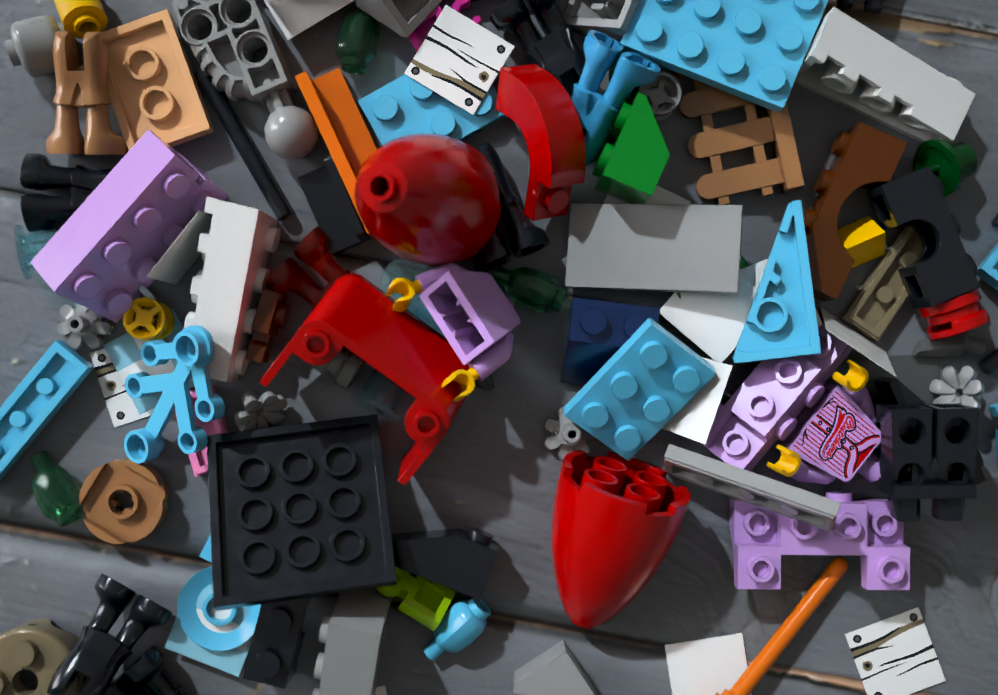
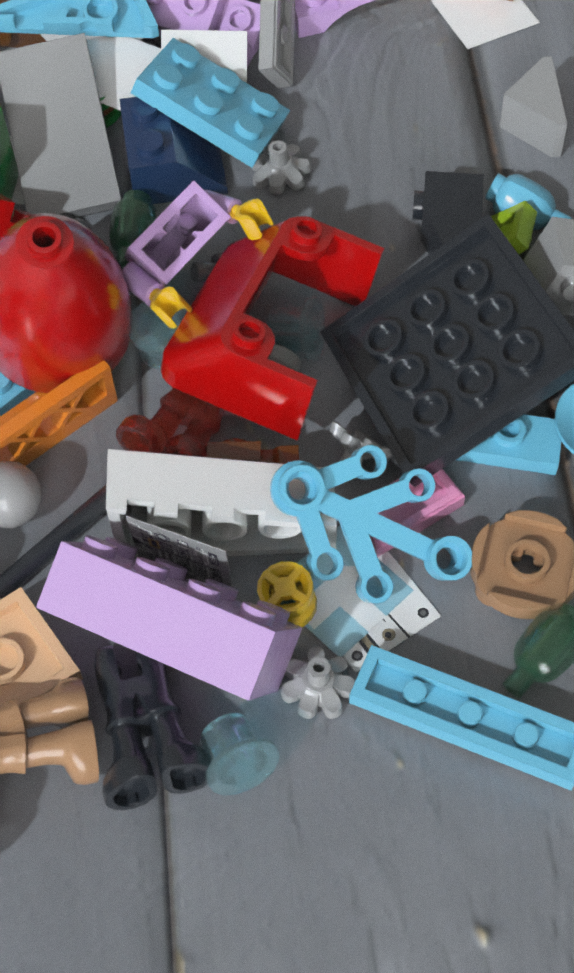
camera: 105 degrees left, 30 degrees down
black panel [297,155,371,256] -> none
red cylinder [551,450,691,629] -> none

